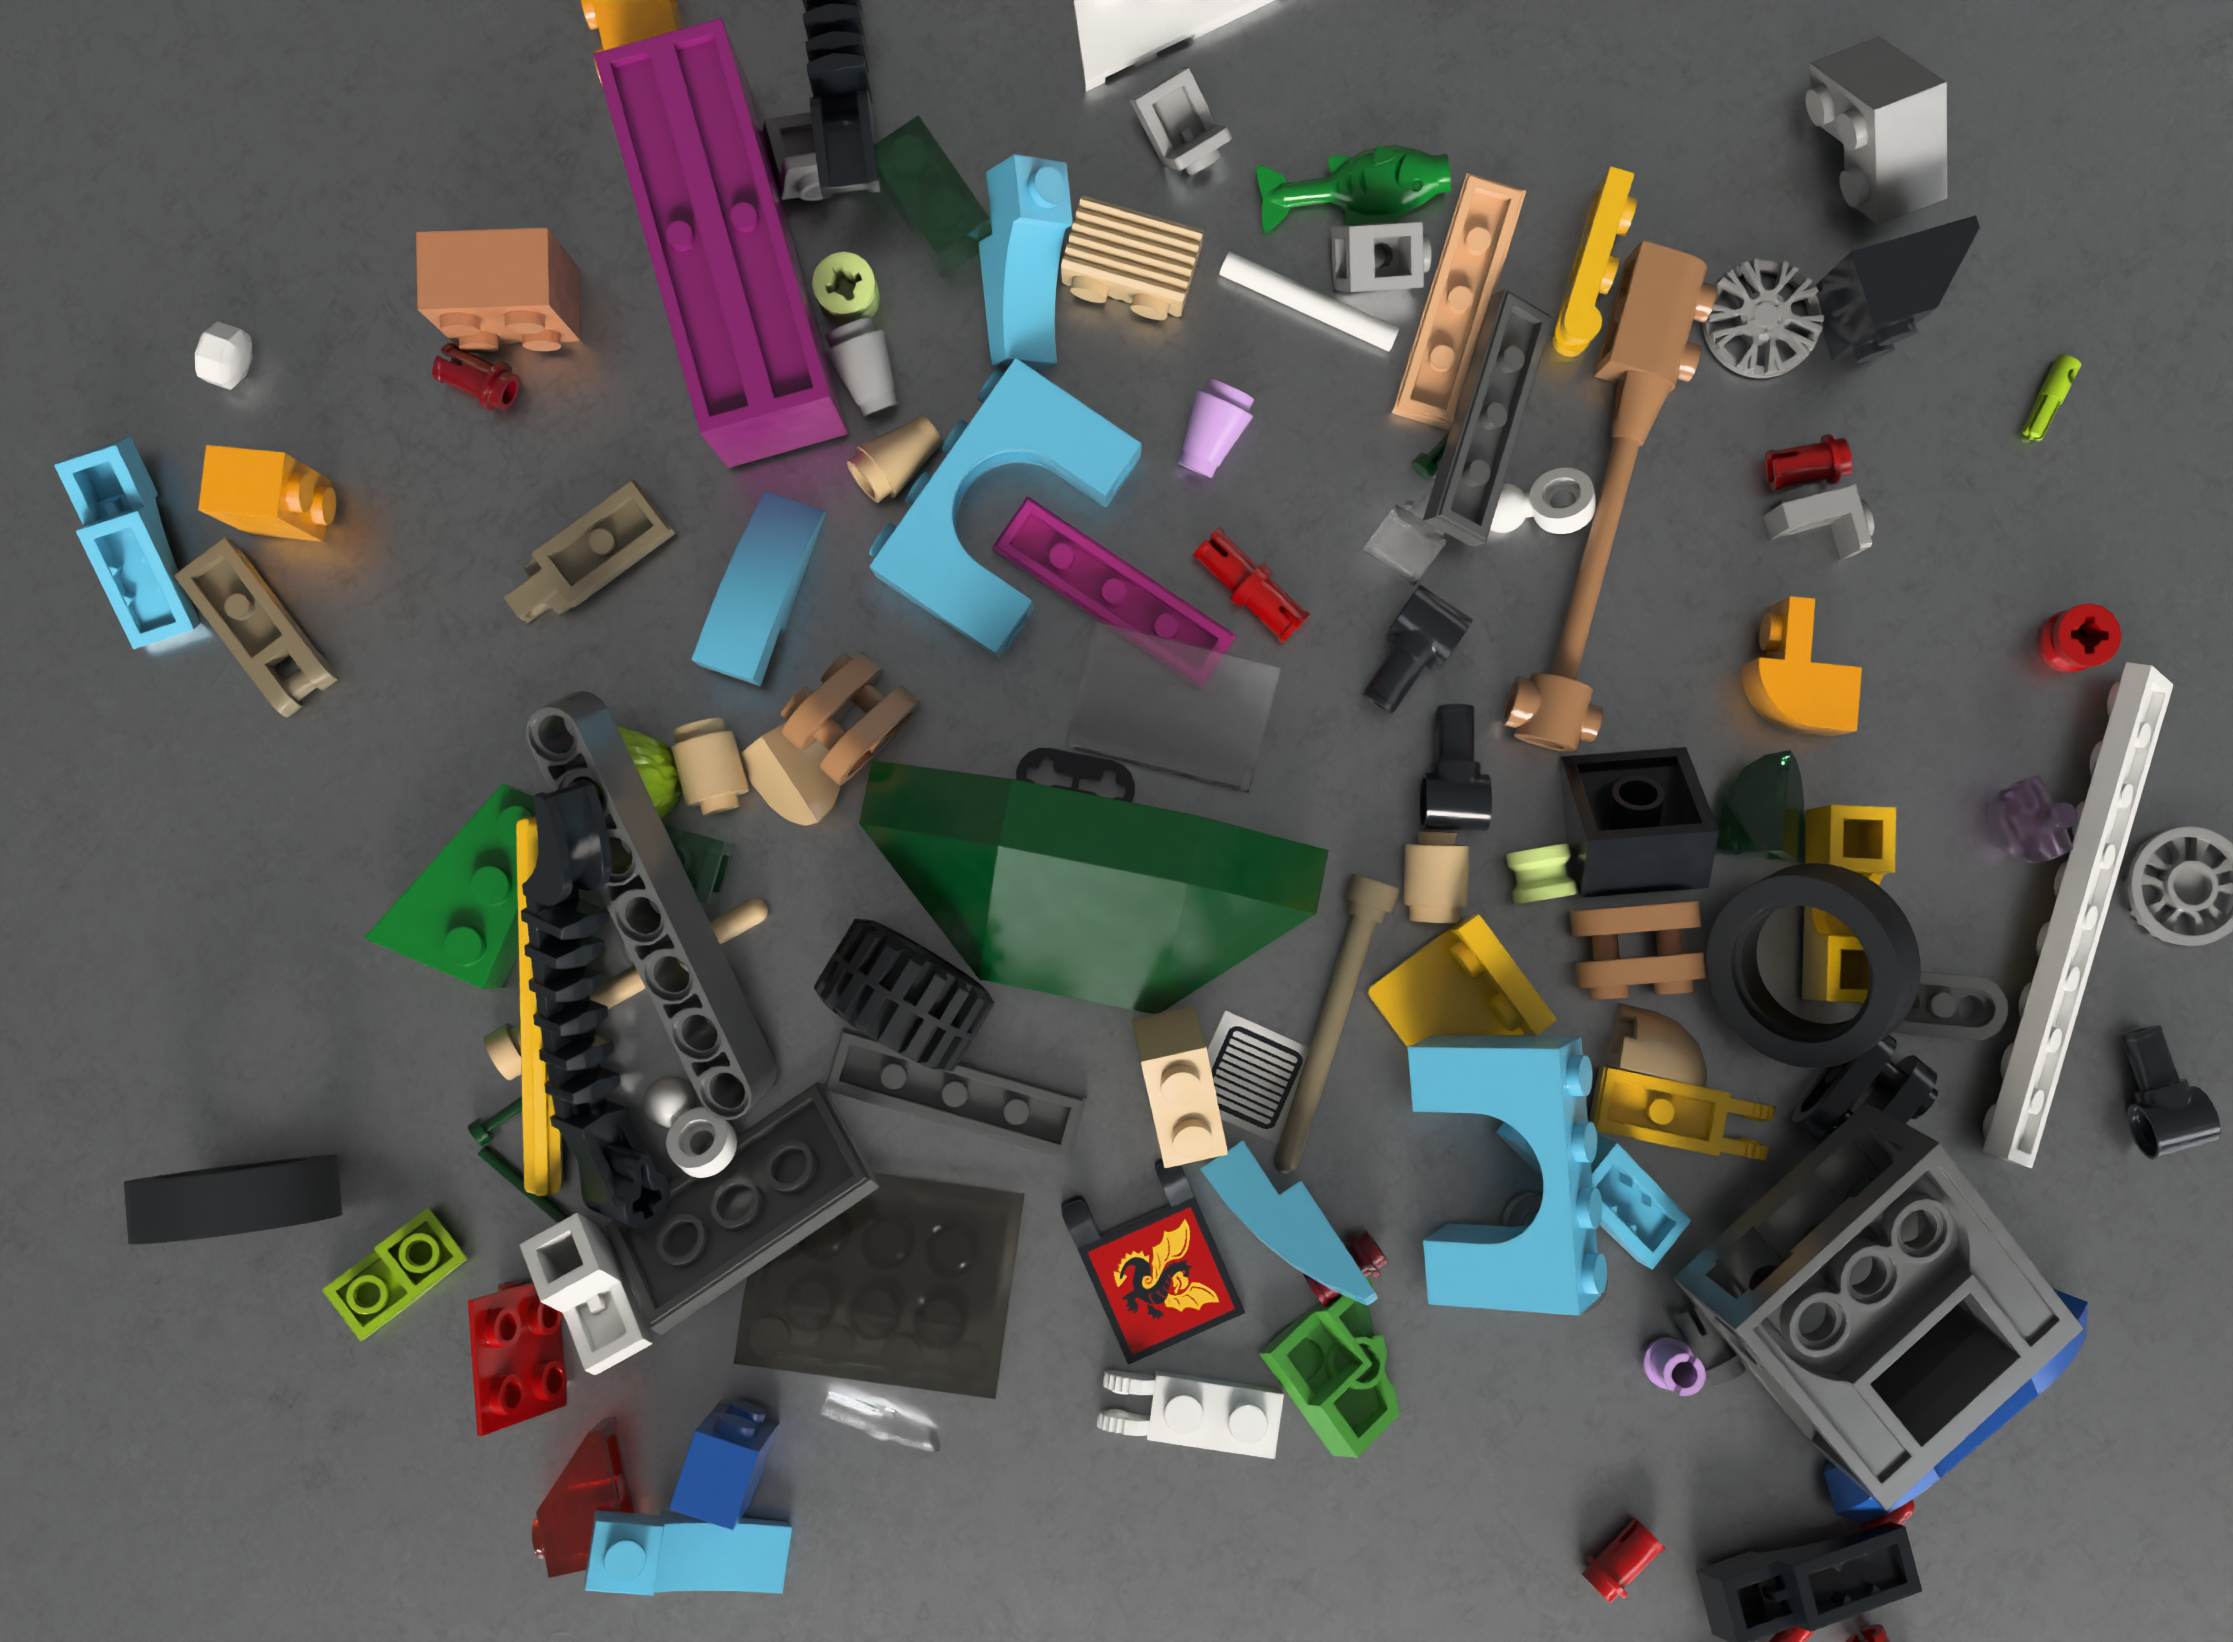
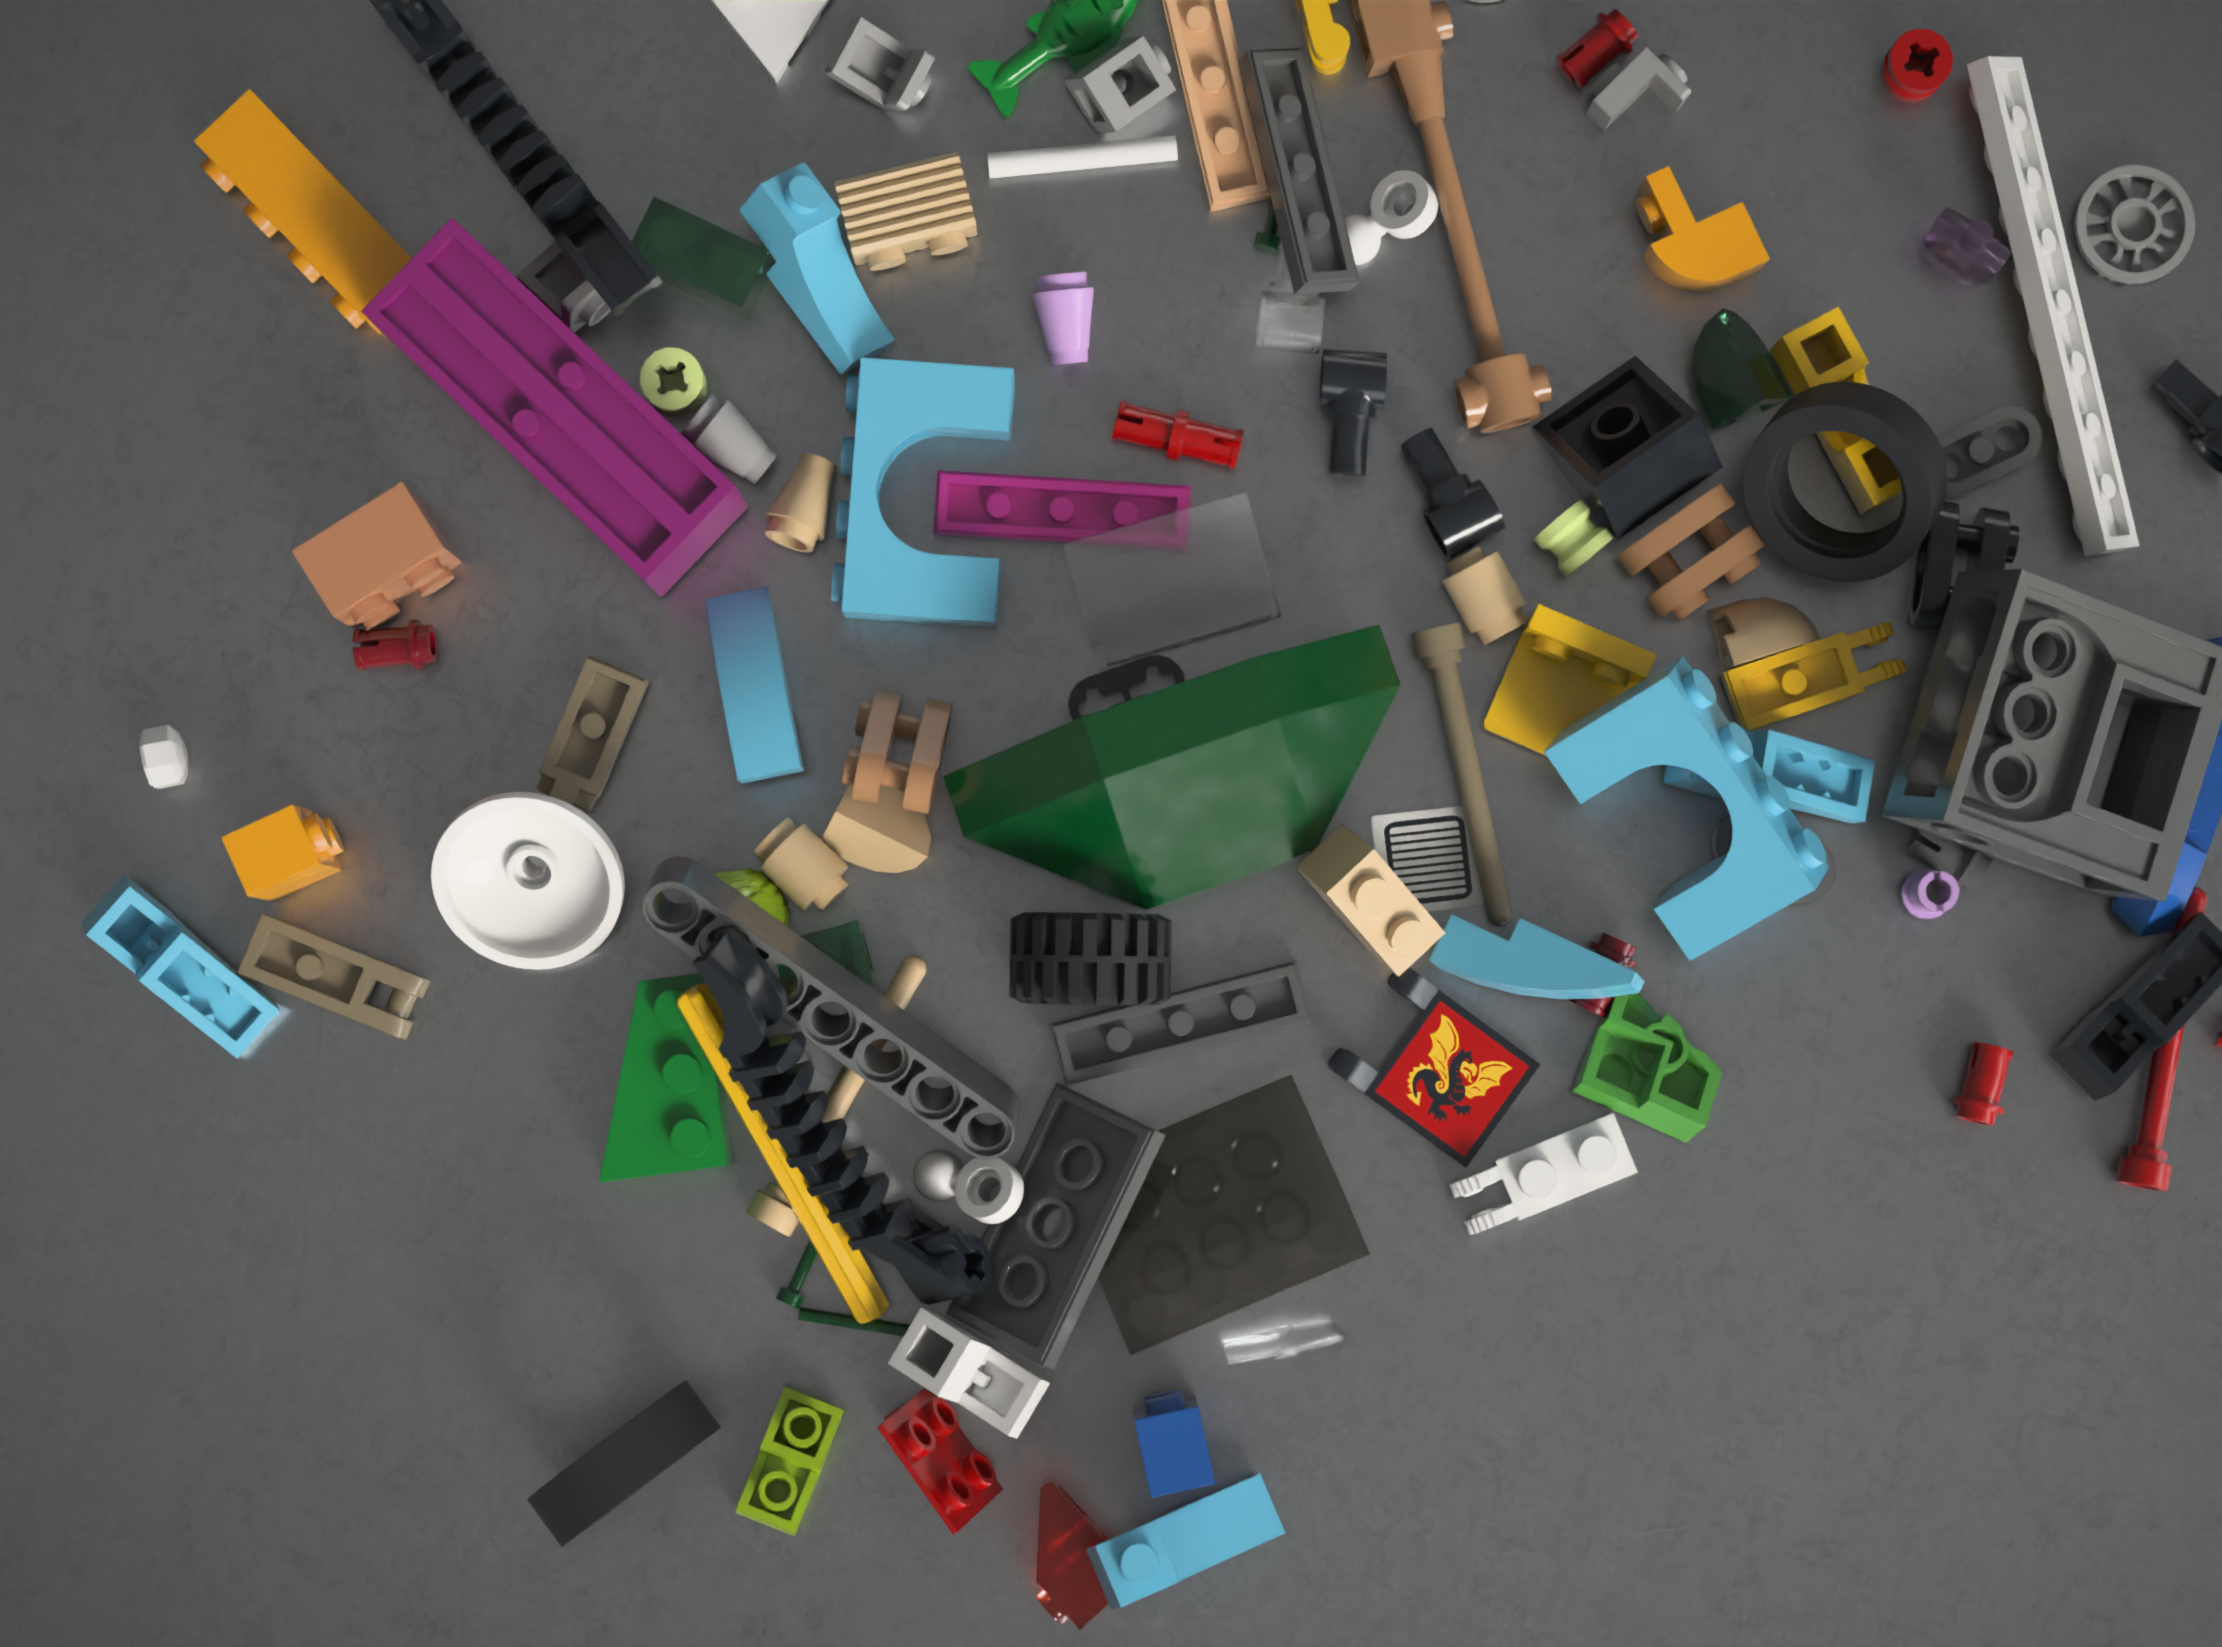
camera: 30 degrees left, 0 degrees up
none -> white dish [431,792,625,970]

